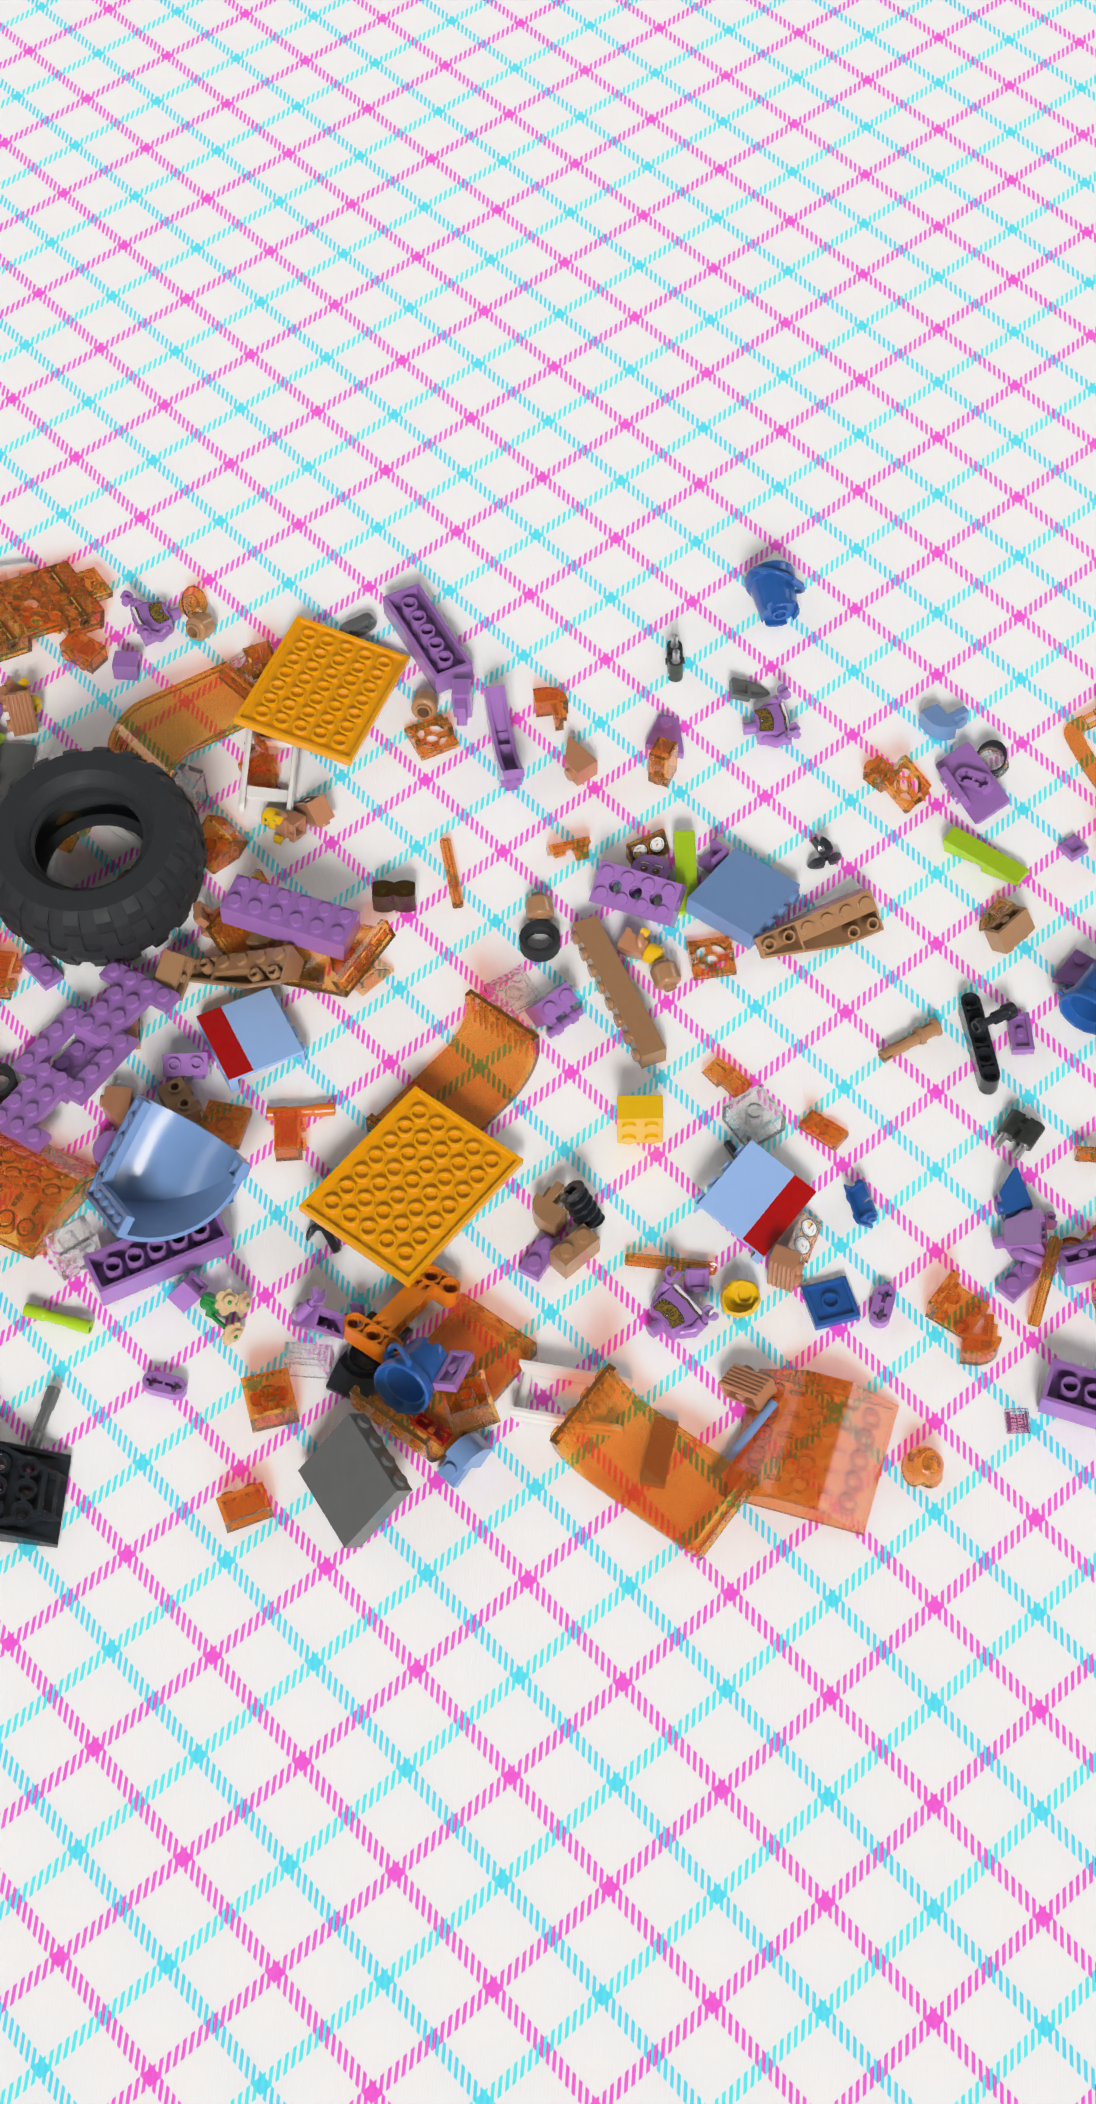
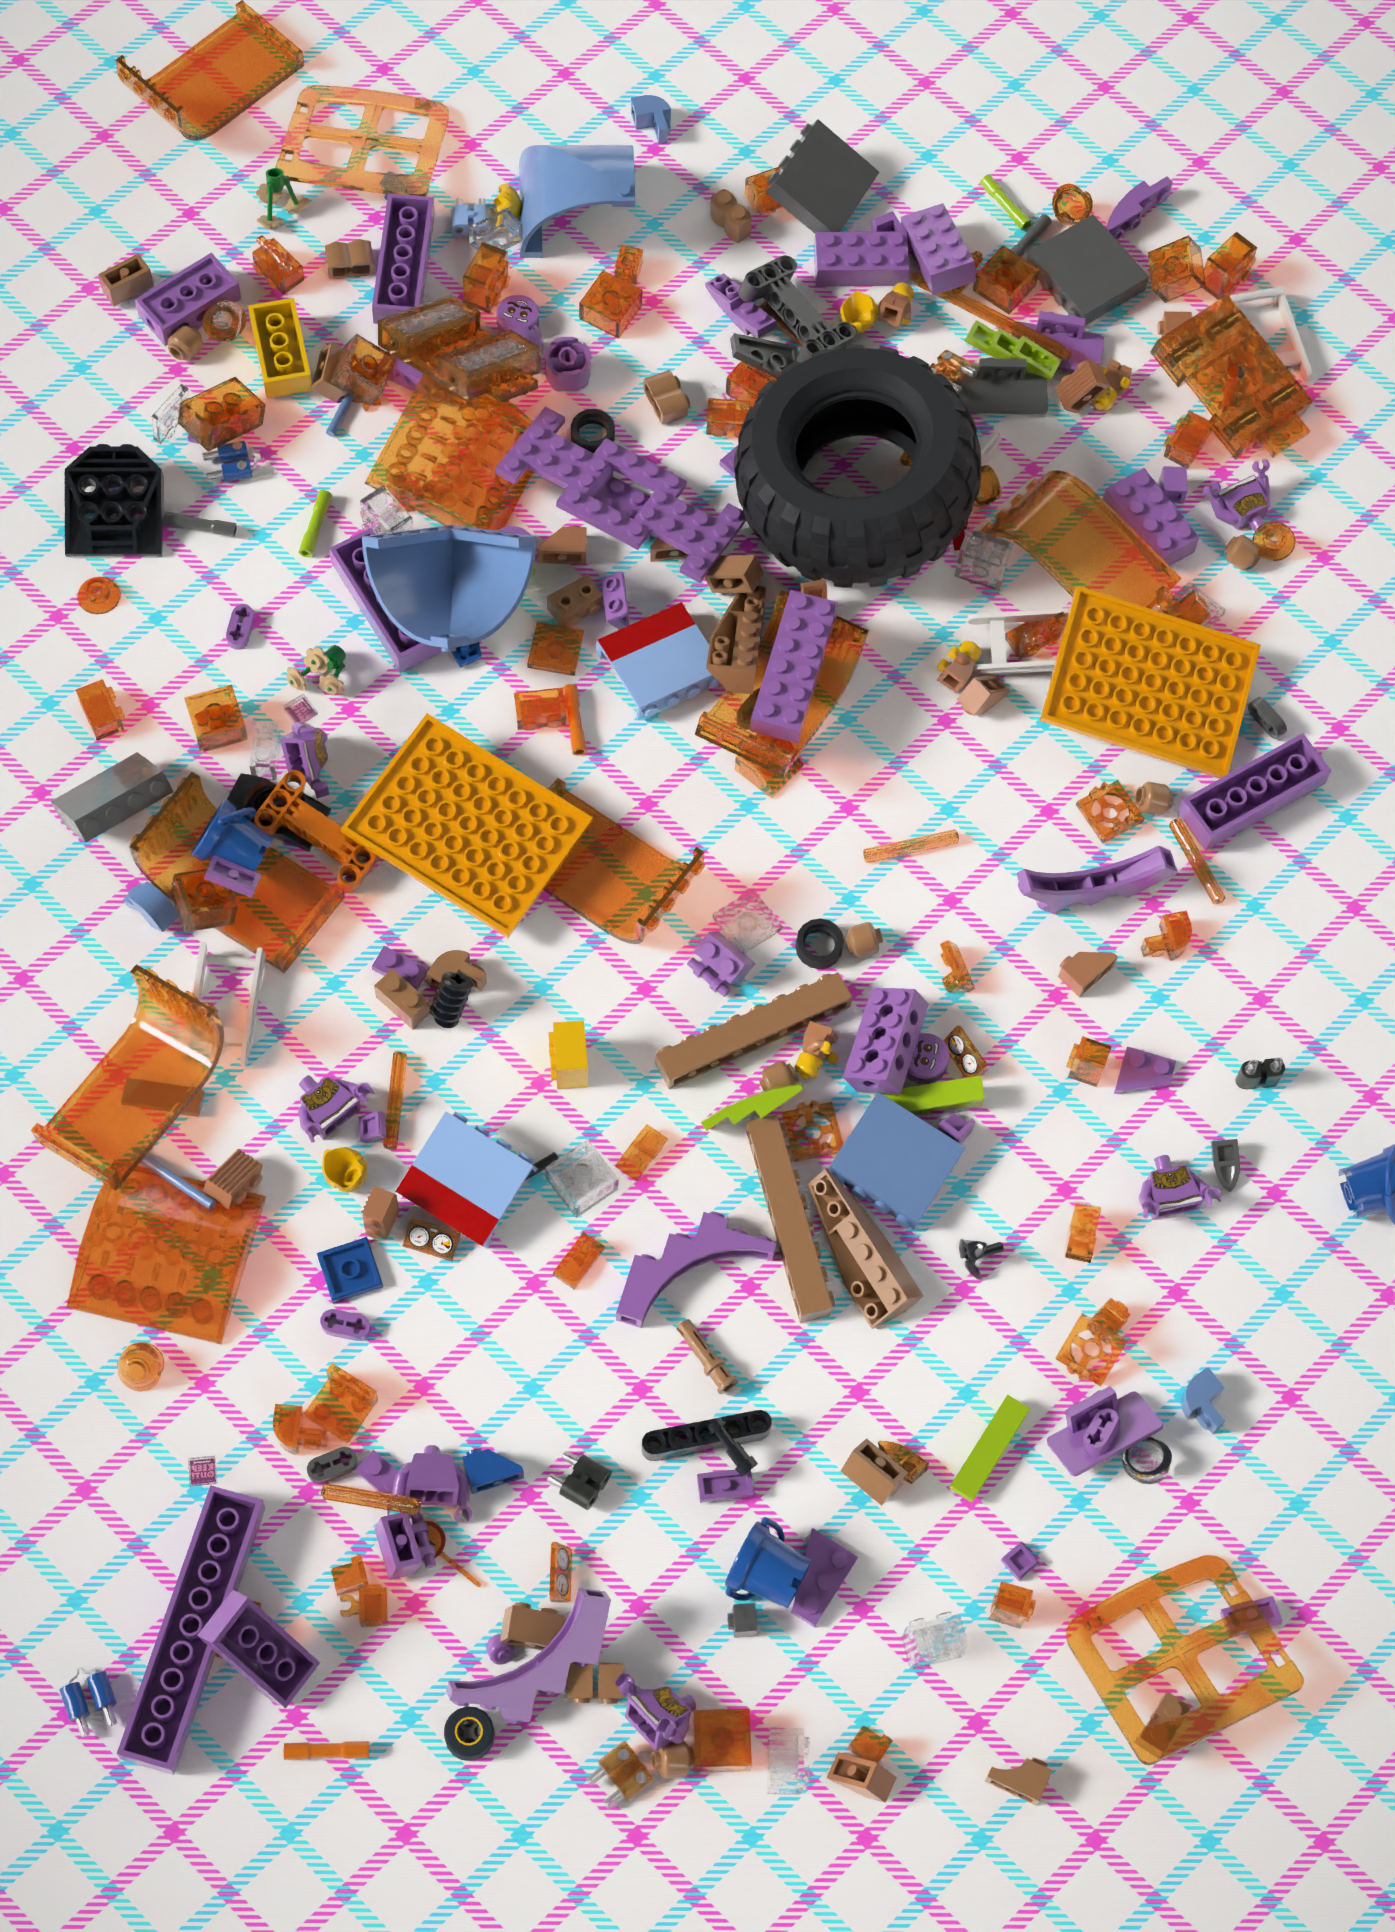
camera: 80 degrees right, 10 degrees up
medium lavender panel [167,1271,209,1313] -> none
clear orange slope [201,814,249,874] -> none
dark brown brick [372,880,417,913] -> none
red piece [408,1413,453,1447] -> none
medium lavender piece [451,679,473,726] -> none
blue hinge [843,1179,878,1229] -> none
none -> clear orange piece [77,577,121,615]
none -> clear tile [283,693,318,723]
none -> dark grey beam [307,1447,358,1484]
none -> medium lavender arch [616,1211,777,1328]
none -> lime slope [701,1083,804,1131]
none -> medium nougat brick [746,1115,835,1323]
none -> clear orange brick [1064,1201,1102,1263]
none -> medium lavender brick [1101,468,1199,573]
none -> clear orange axle [1169,818,1226,905]

